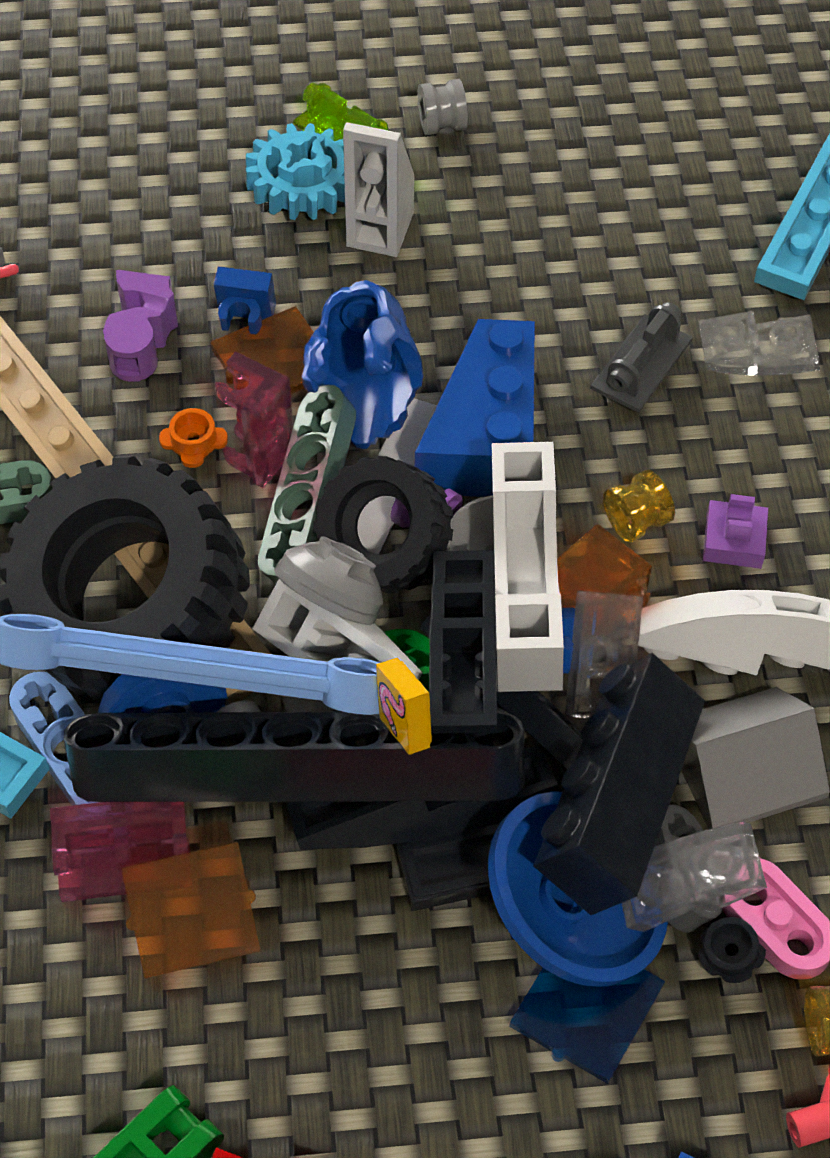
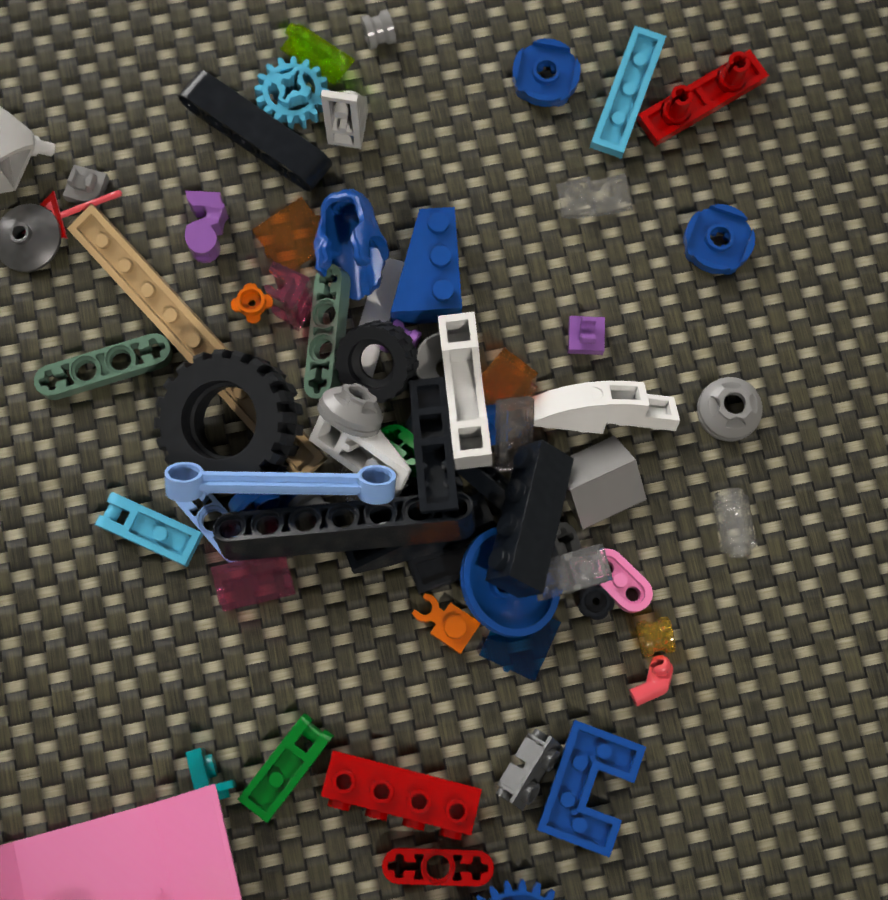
camera: 10 degrees left, 20 degrees up
clear orange piece [122,842,261,978] -> none
blue tile [214,266,276,335] -> none
yellow tile [376,657,432,755] -> none
dark grey hinge [590,302,693,413] -> none
clear yellow wheel [602,470,675,543] -> none
none -> black beam [178,70,332,192]
none -> orange plate [412,593,481,655]
none -> blue plate [512,39,581,107]

